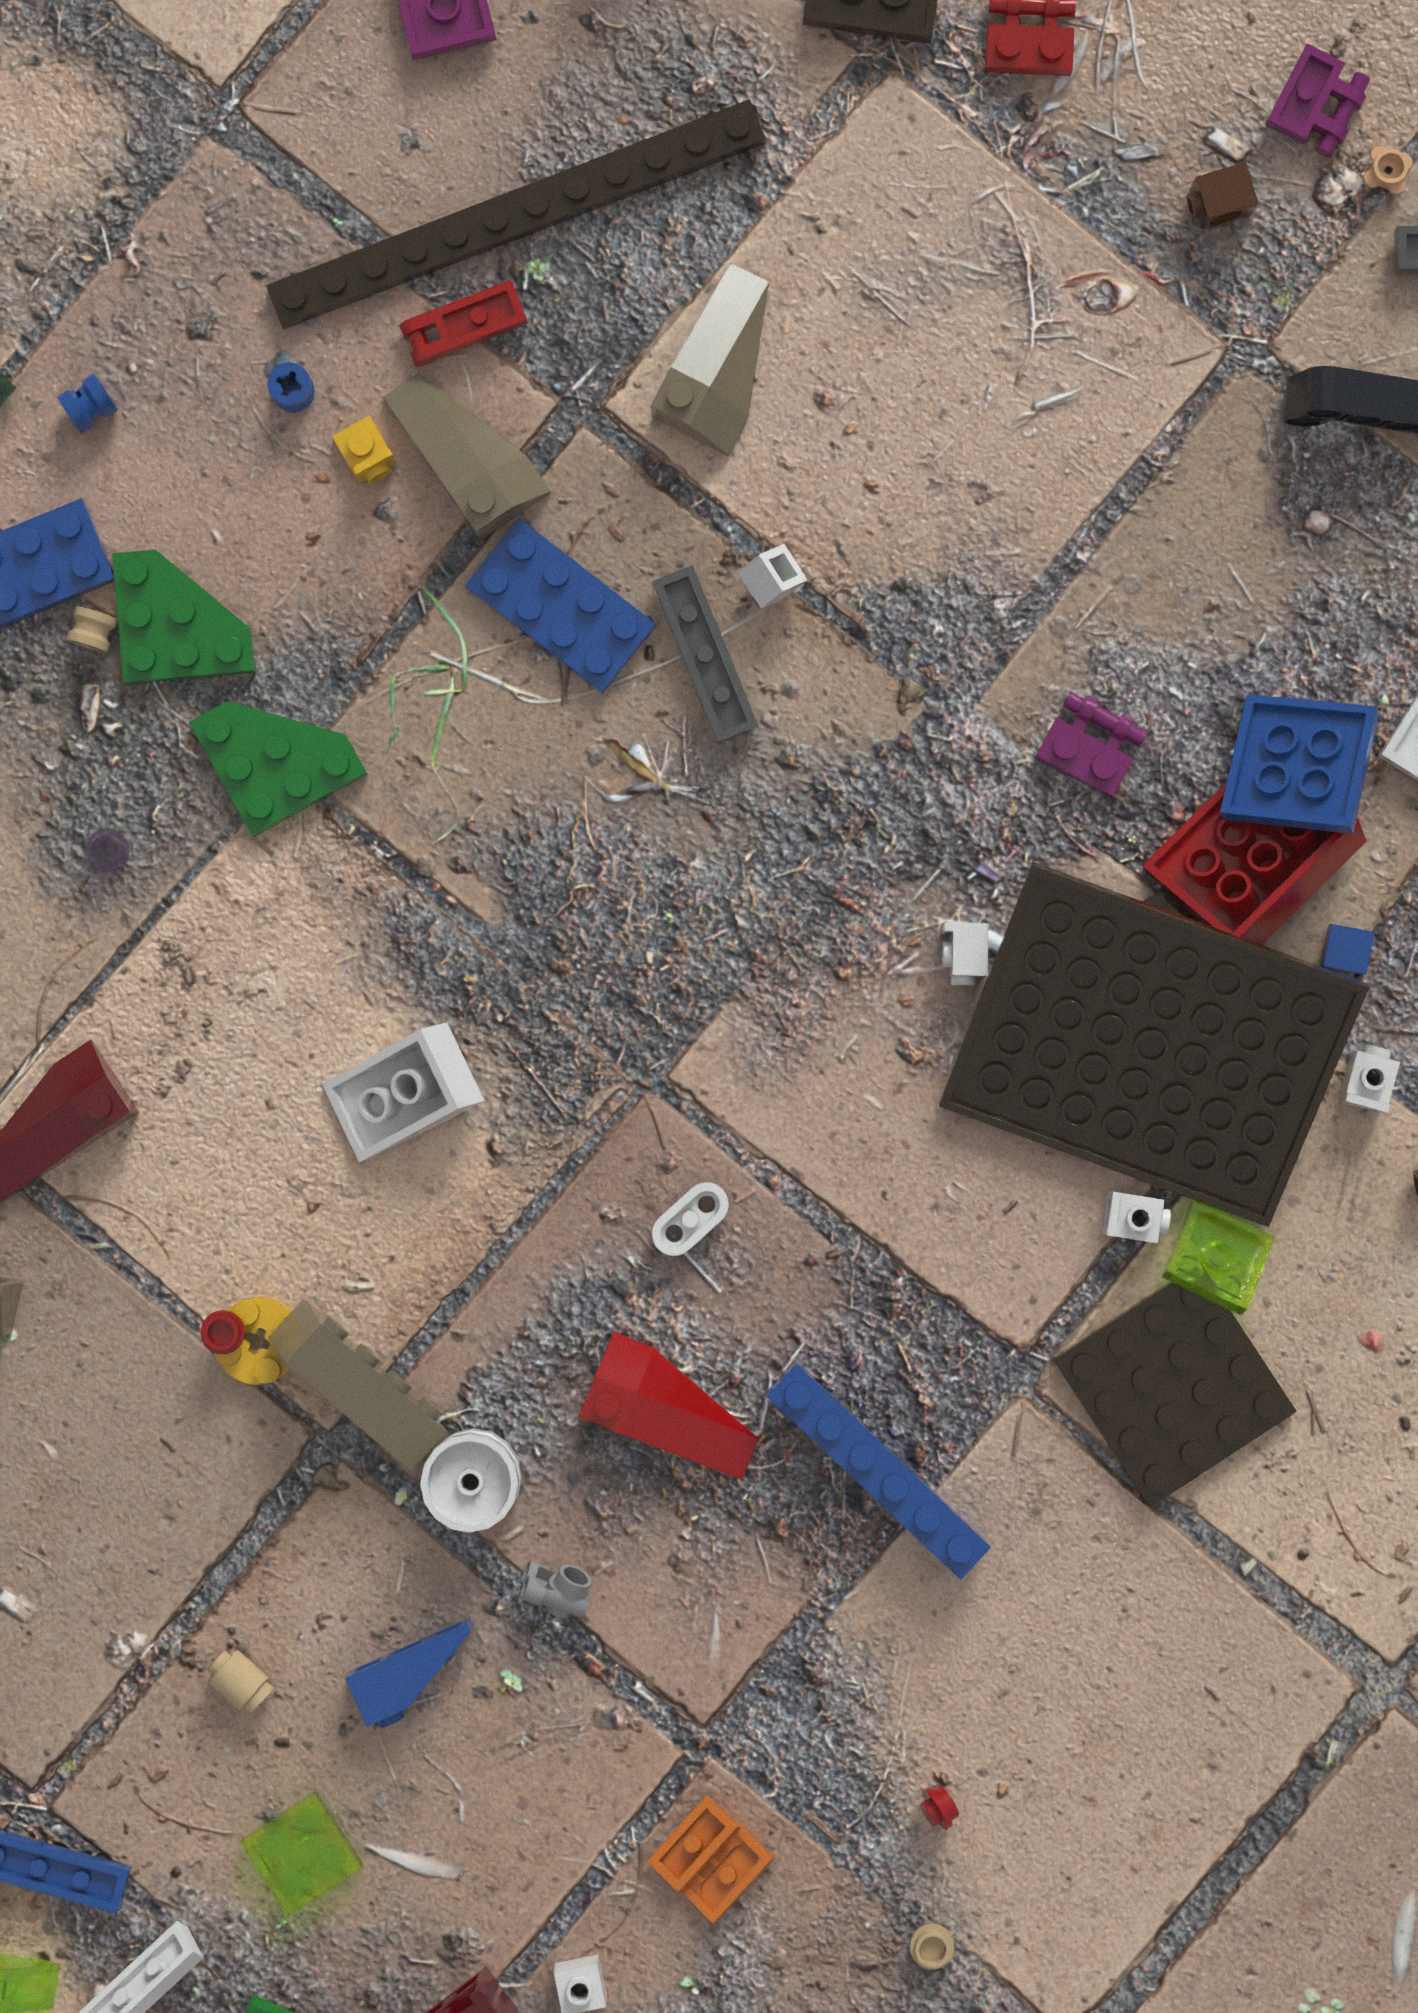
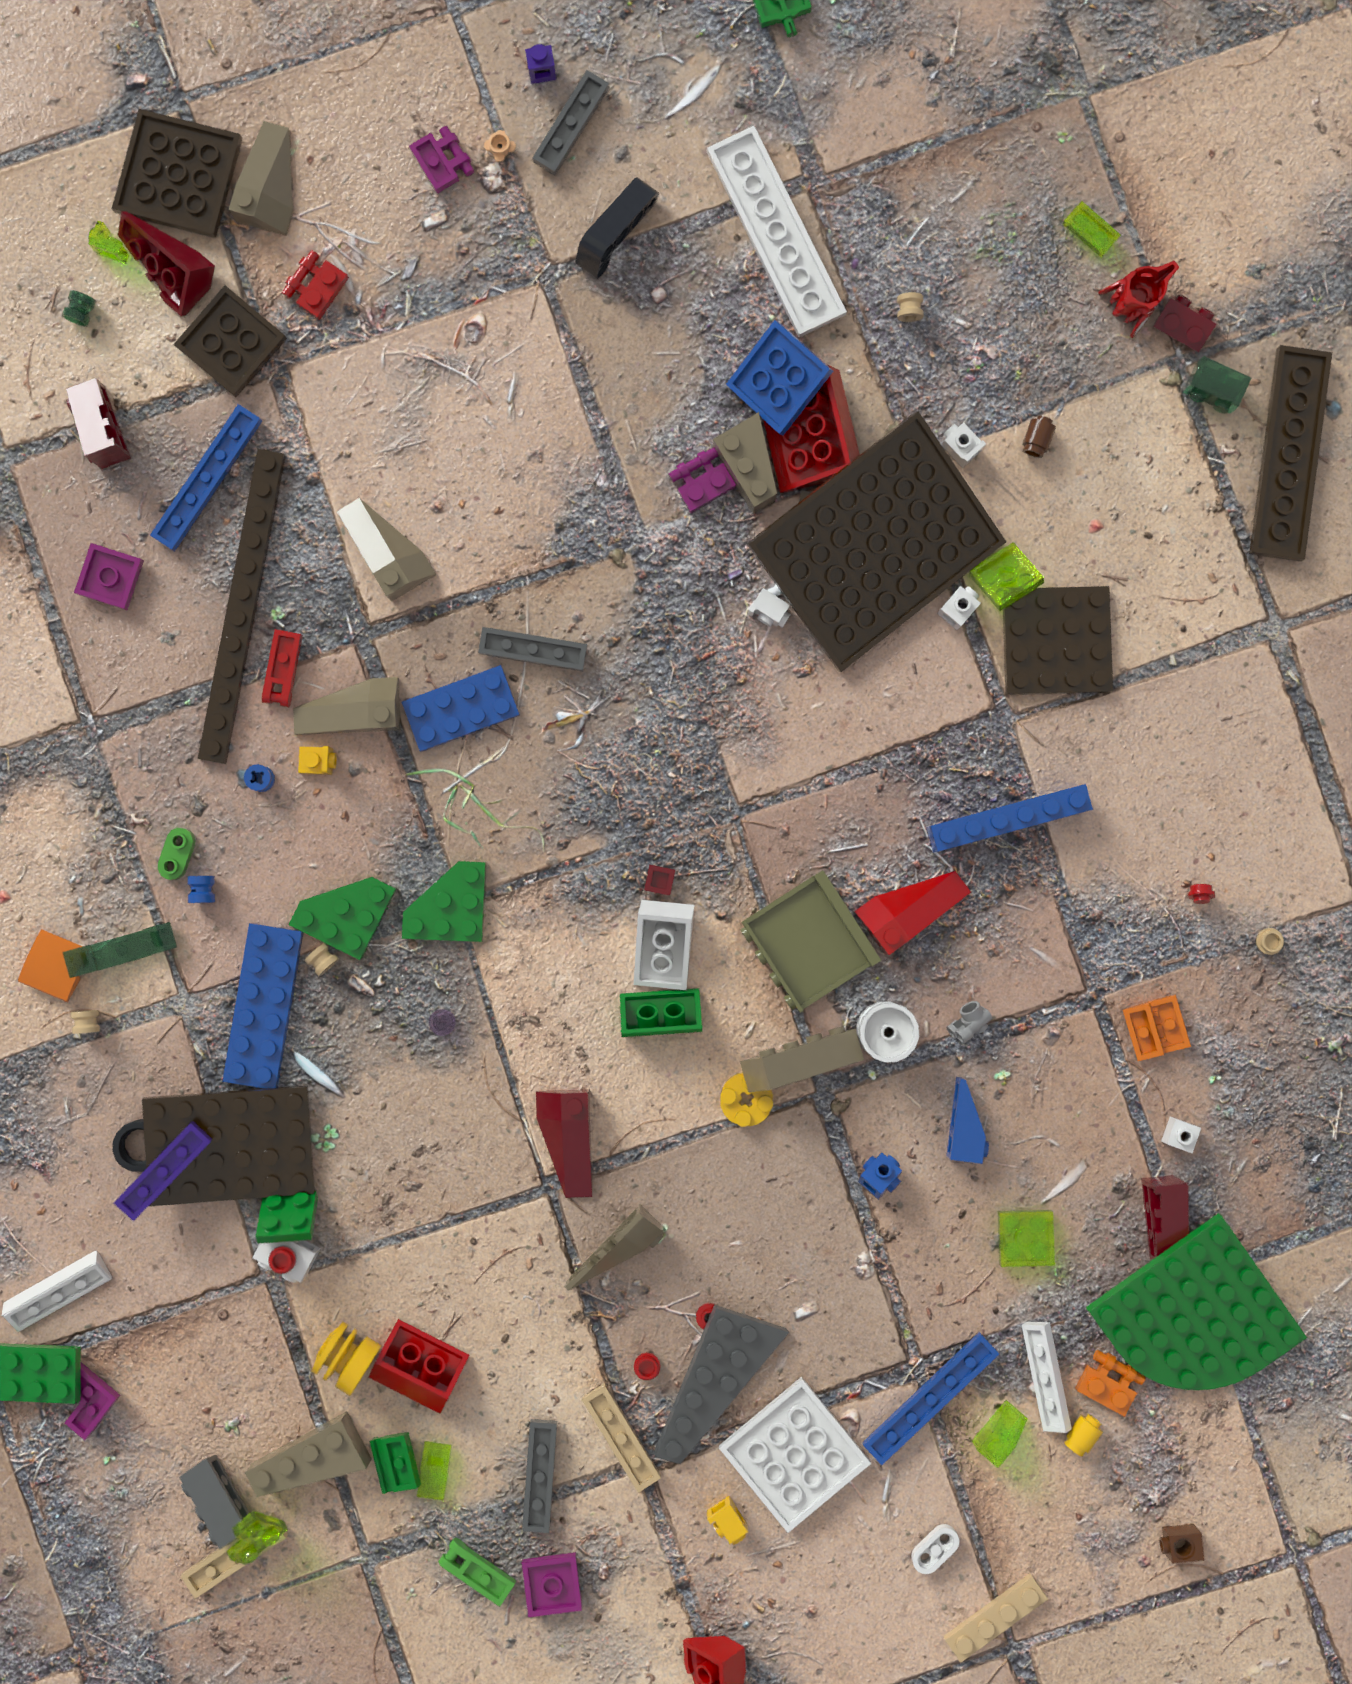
camera: 65 degrees left, 0 degrees up
red plate [200,1310,246,1355] -> none
tan brick [207,1649,274,1715] -> none
white plate [652,1182,729,1256] -> none
white plate [738,544,807,609] -> none
reddish brown brick [1186,162,1258,230] -> none
blue tile [1321,924,1374,975] -> none
none -> blue plate [150,404,262,552]
none -> bright green plate [158,828,195,880]
none -> green slope [620,988,703,1037]
none -> dark red plate [644,864,675,896]
none -> dark tan wedge [712,412,777,514]
none -> olive panel [740,870,882,1013]
none -> blue brick [858,1153,902,1200]

